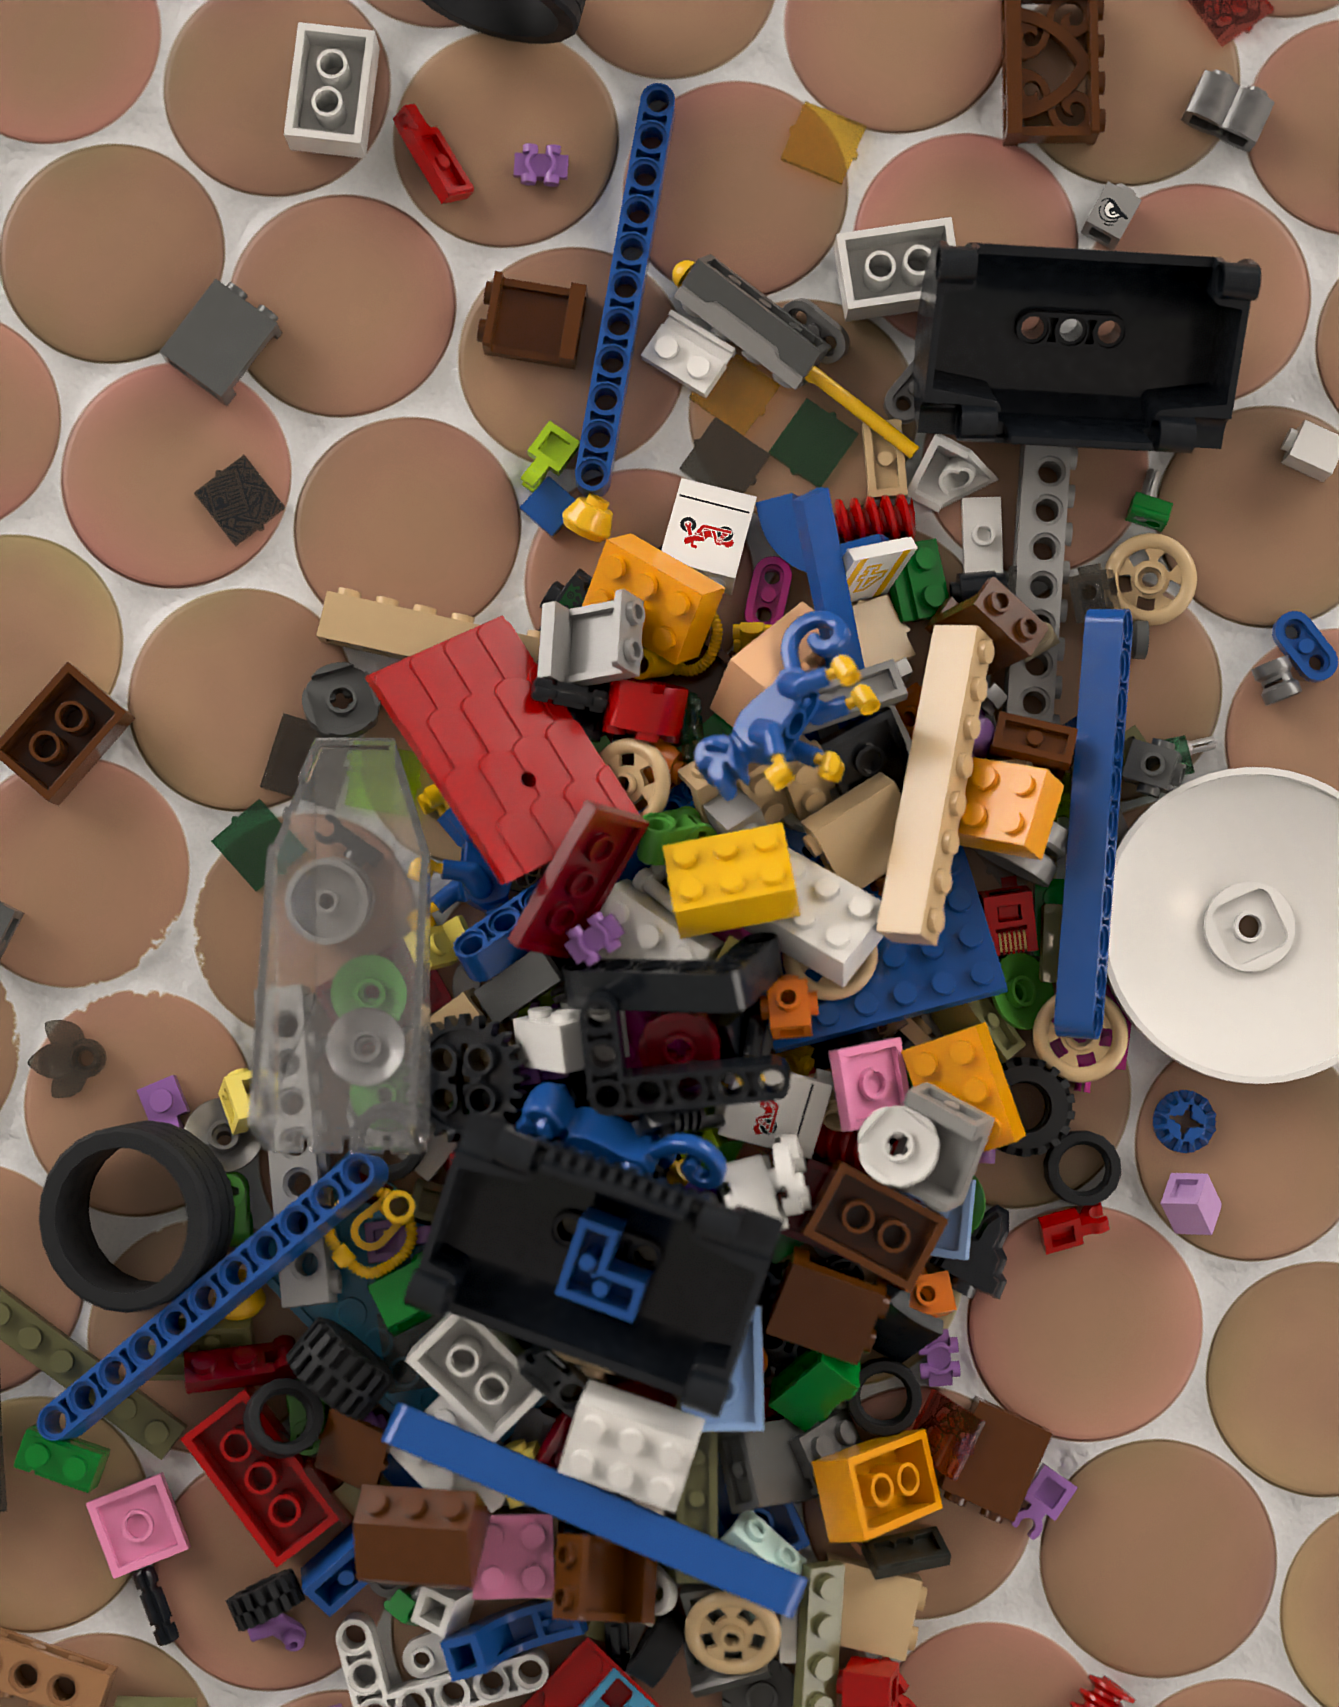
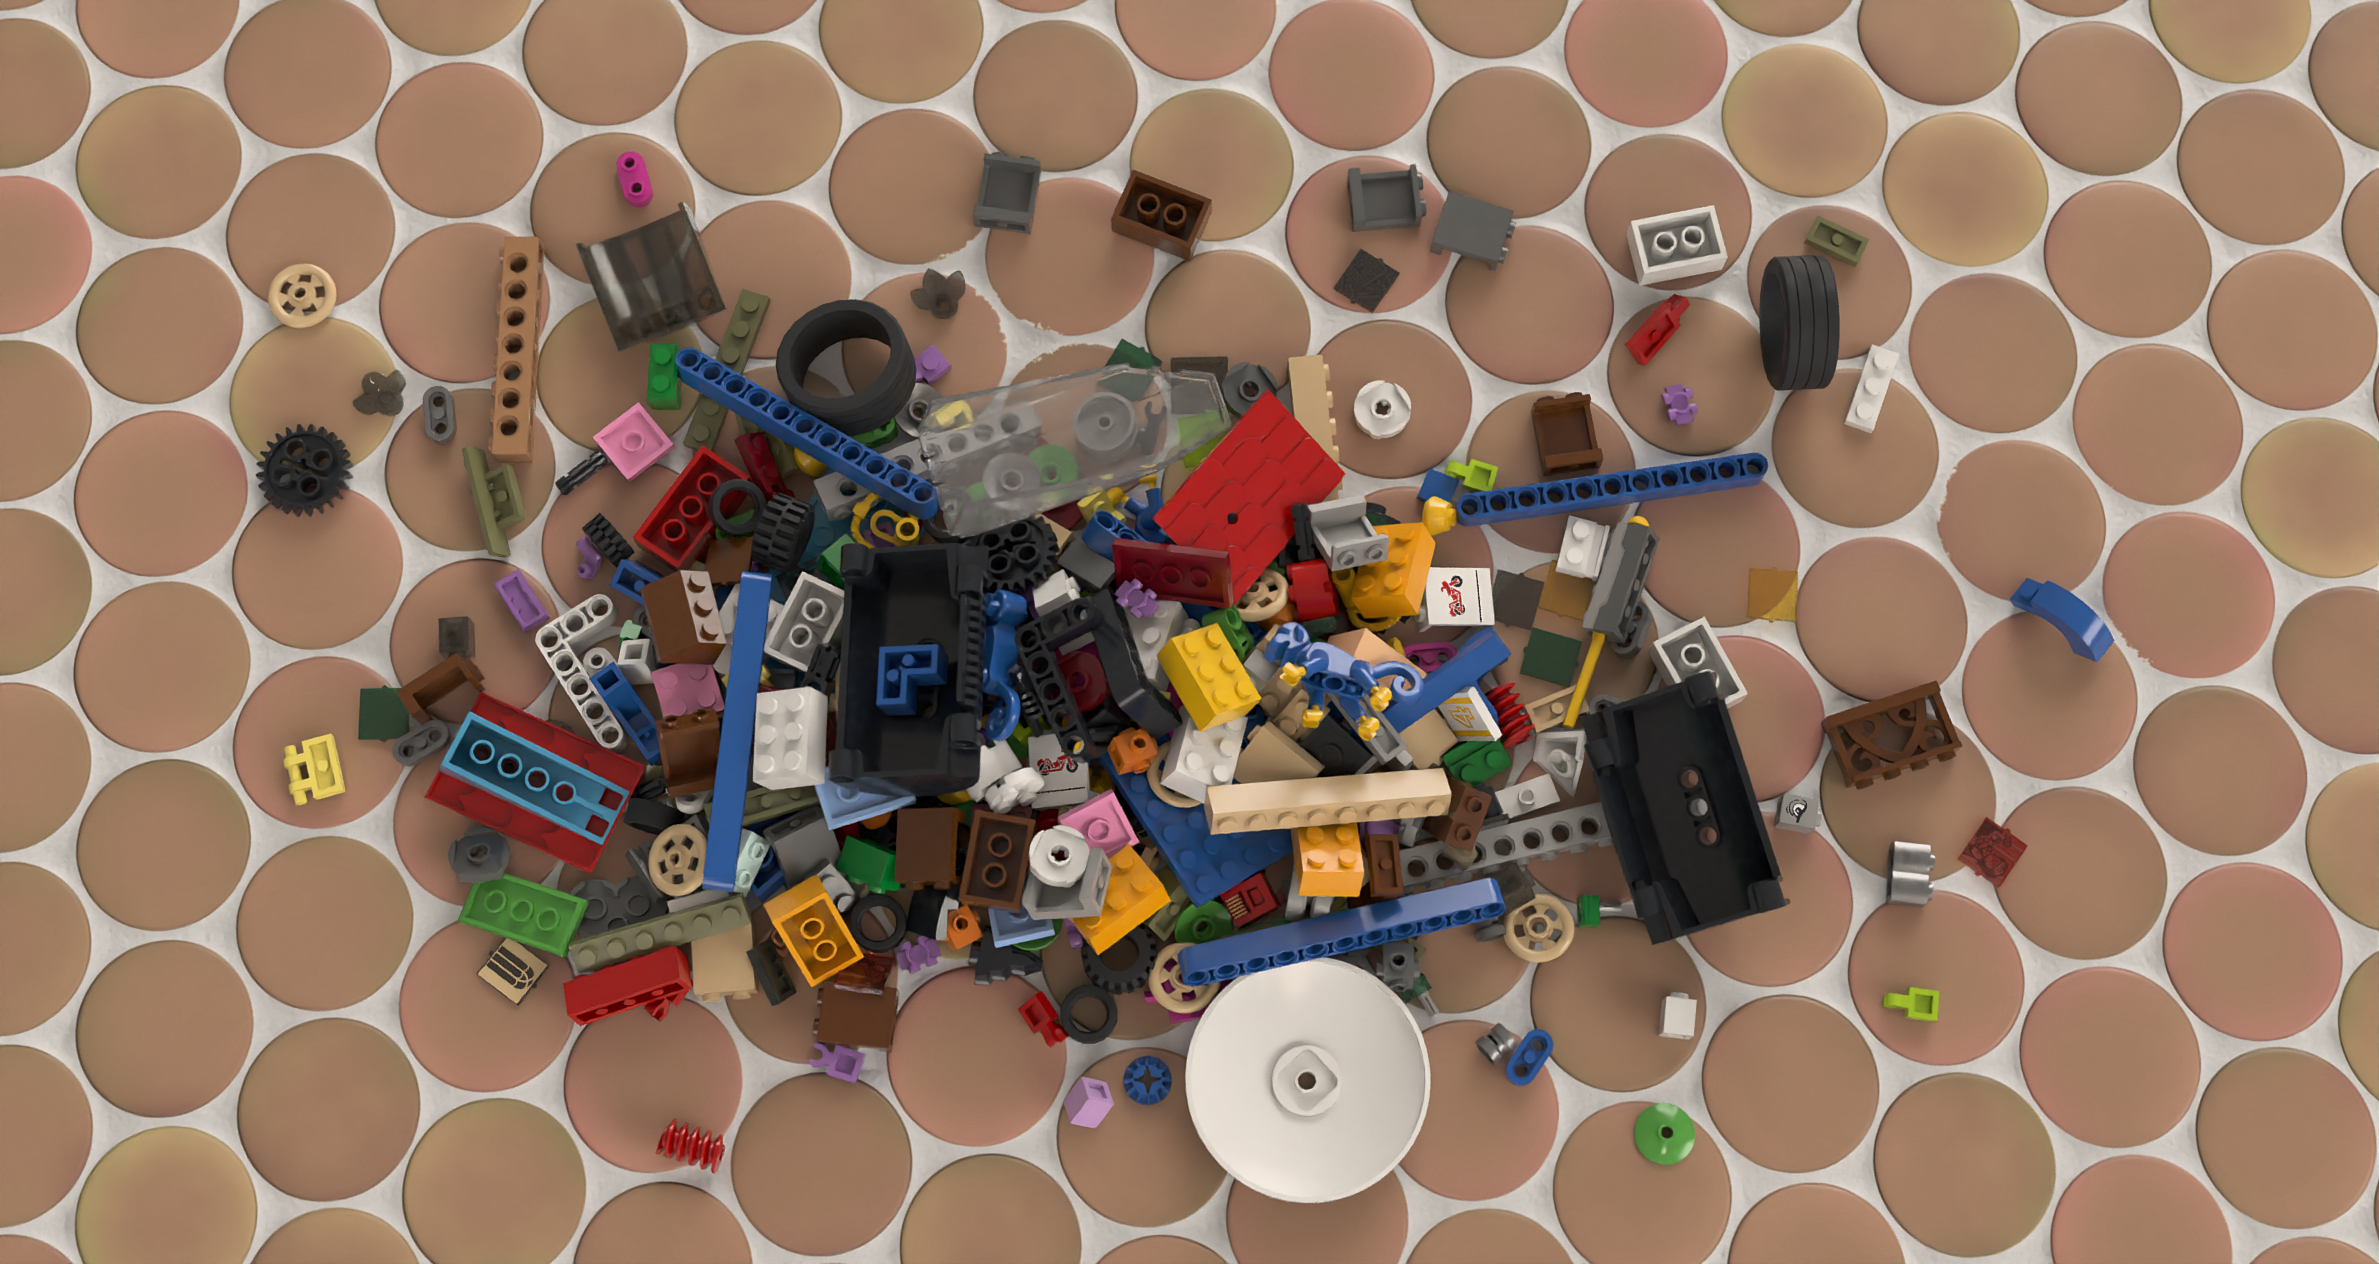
camera: 70 degrees right, 10 degrees down
none -> dark grey panel [1347,164,1426,232]
none -> white plate [1354,380,1411,439]

